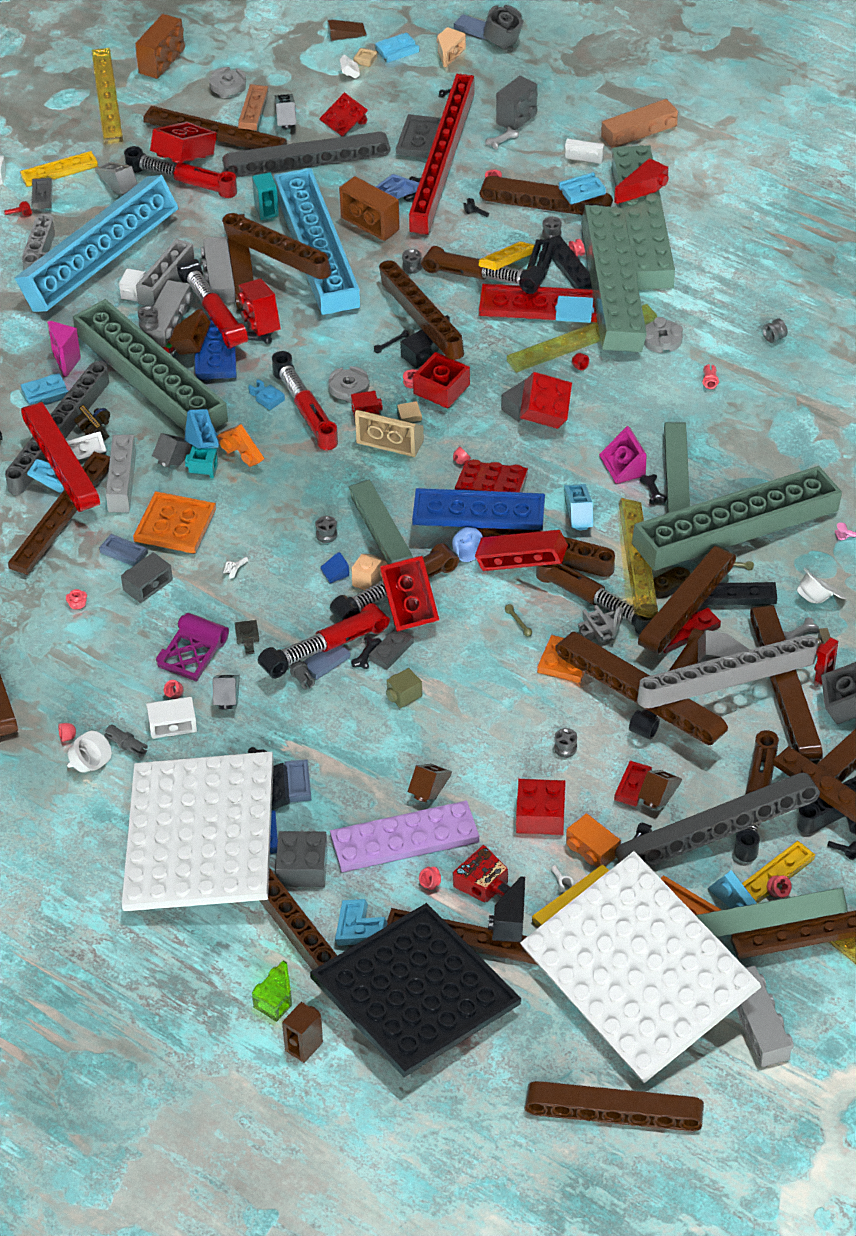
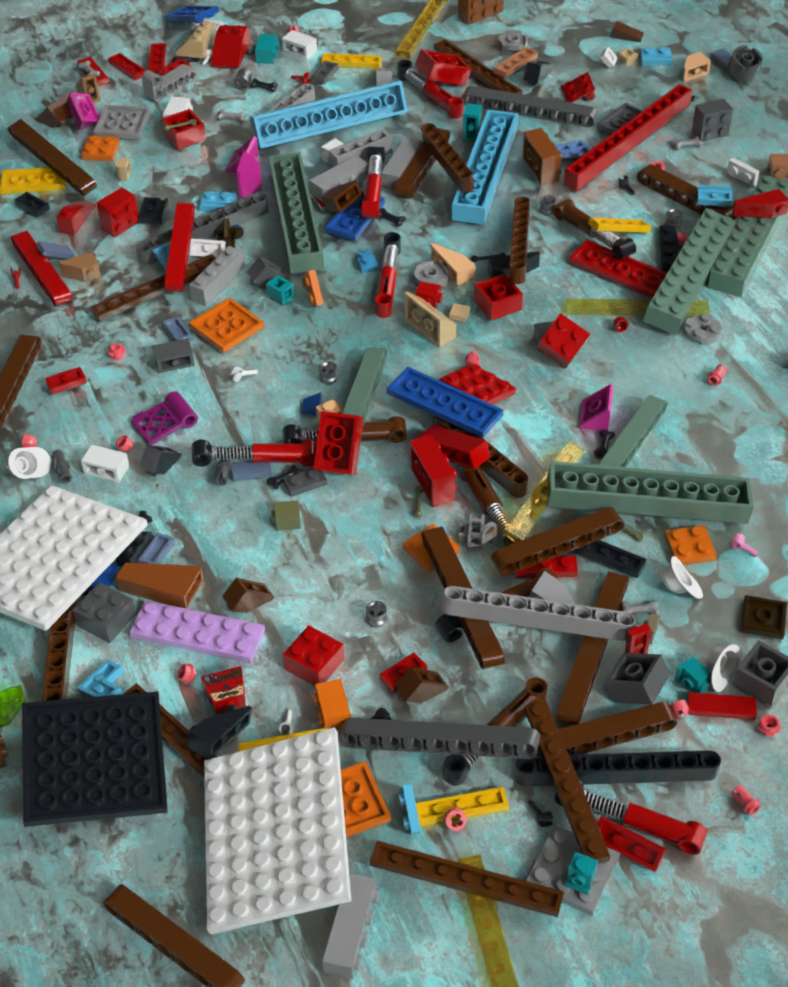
camera: 30 degrees right, 0 degrees up
flat silver wheel [138,306,159,331] -> none
dark azure slope [184,409,219,449] -> none
clear smoke plate [234,620,259,655] -> none
red brick [238,278,281,336] -> none
light blue hair [452,527,483,562] -> none
black tile [527,239,556,275] -> none
medium azure piece [555,296,594,323] -> none
medium azure slope [564,484,593,531] -> none
dark brown plate [651,567,690,598] -> none
sand green beam [695,887,848,937] -> none
none -> red plate [45,367,87,395]
none -> dark orange slope [115,563,204,609]
none -> dark pink slope [225,135,258,173]
none -> red brick [410,434,457,508]
none -> light nougat slope [431,243,476,286]
none -> orange plate [665,525,717,565]

